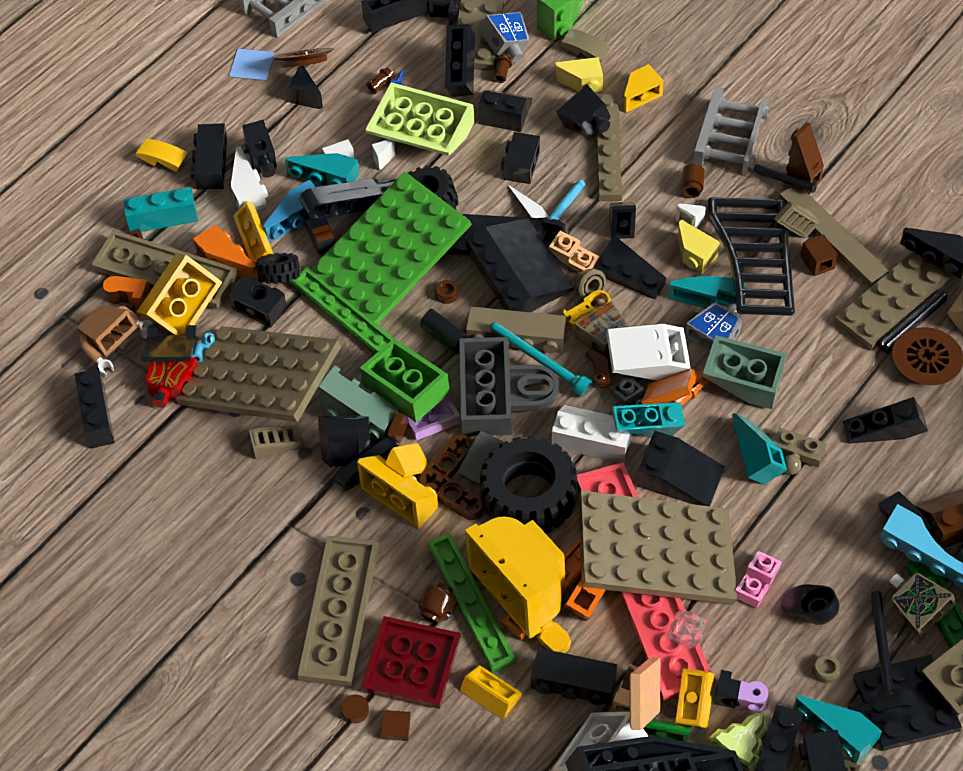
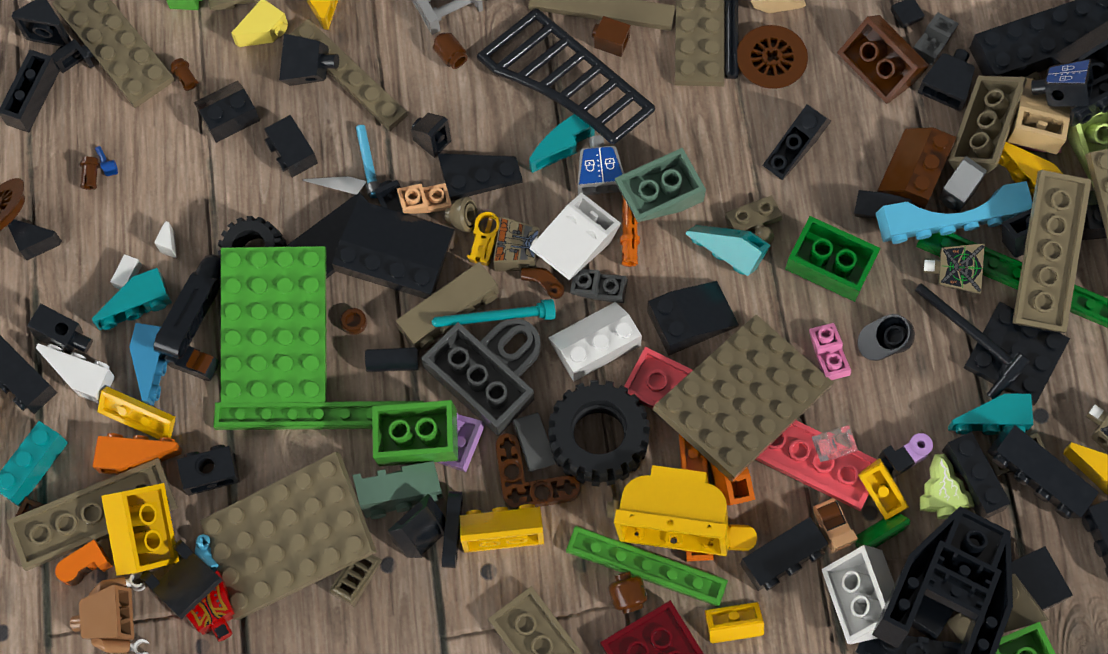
camera: 45 degrees left, 15 degrees up
black tyre [256,253,300,284] -> none
yellowish green slope [365,82,474,156] -> none
yellow slope [385,443,429,477] -> none
reddish brown tile [387,412,410,443] -> none
black brick [445,24,475,97] -> none
torso [478,12,529,62] -> none
teal slope [612,402,685,437] -> none
light nougat tile [630,657,660,730] -> none
orange tile [642,368,697,404] -> none
white slope [676,204,706,228] -> none
light yellow slope [677,220,720,274] -> none
dark tan slope [775,202,820,238] -> none
dark tan tile [813,655,841,683] -> none
none -> green brick [785,216,881,302]

